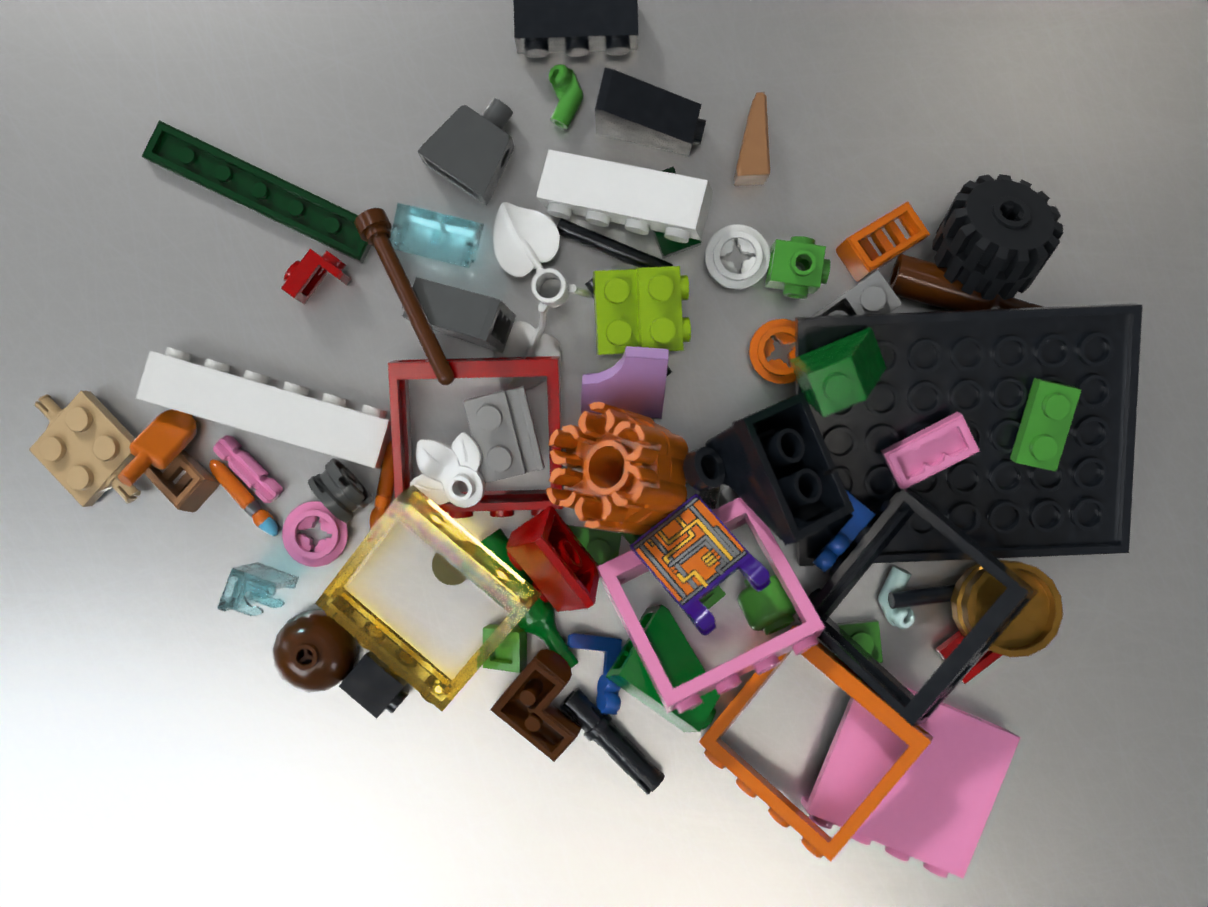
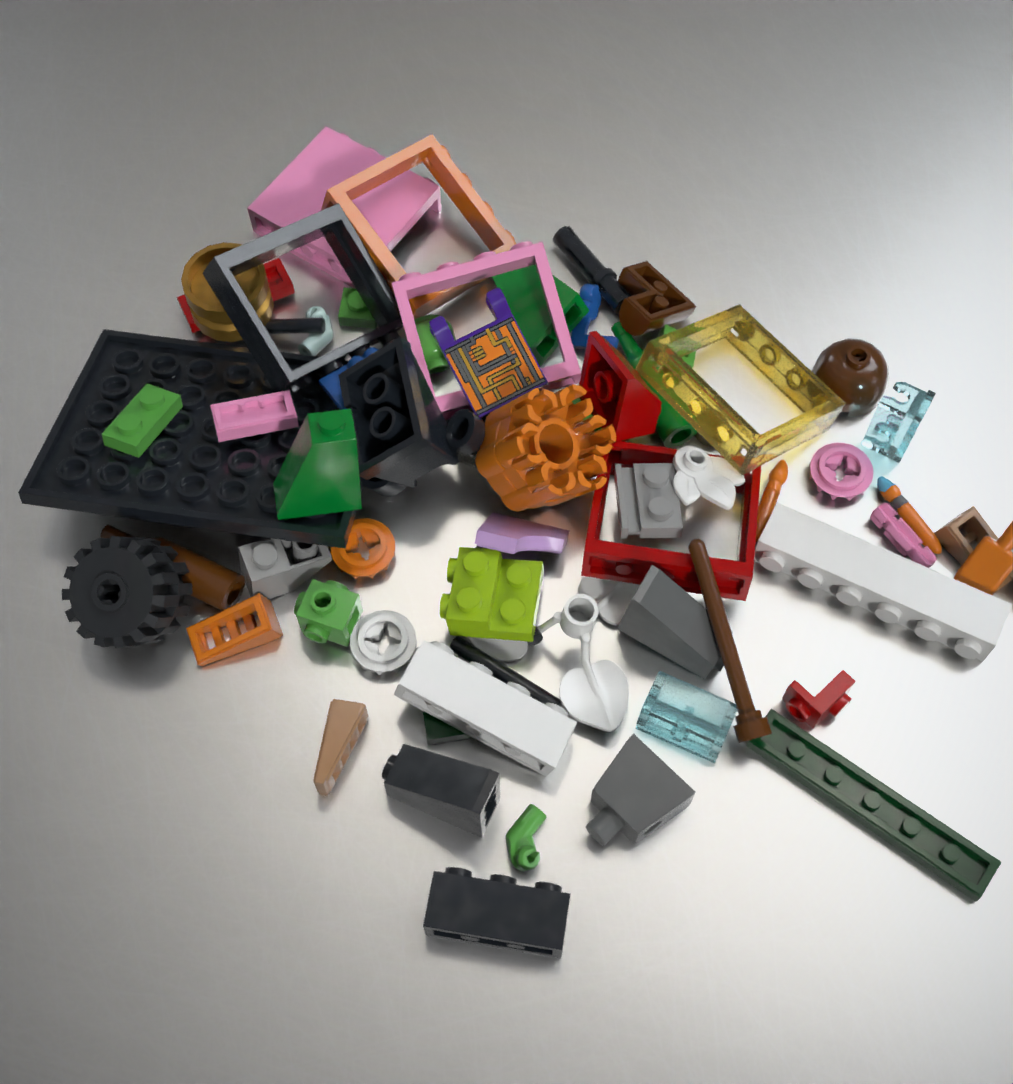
camera: 175 degrees left, 25 degrees down
dark grey wheel [308,458,372,523] -> none
black brick [339,648,410,719] -> none

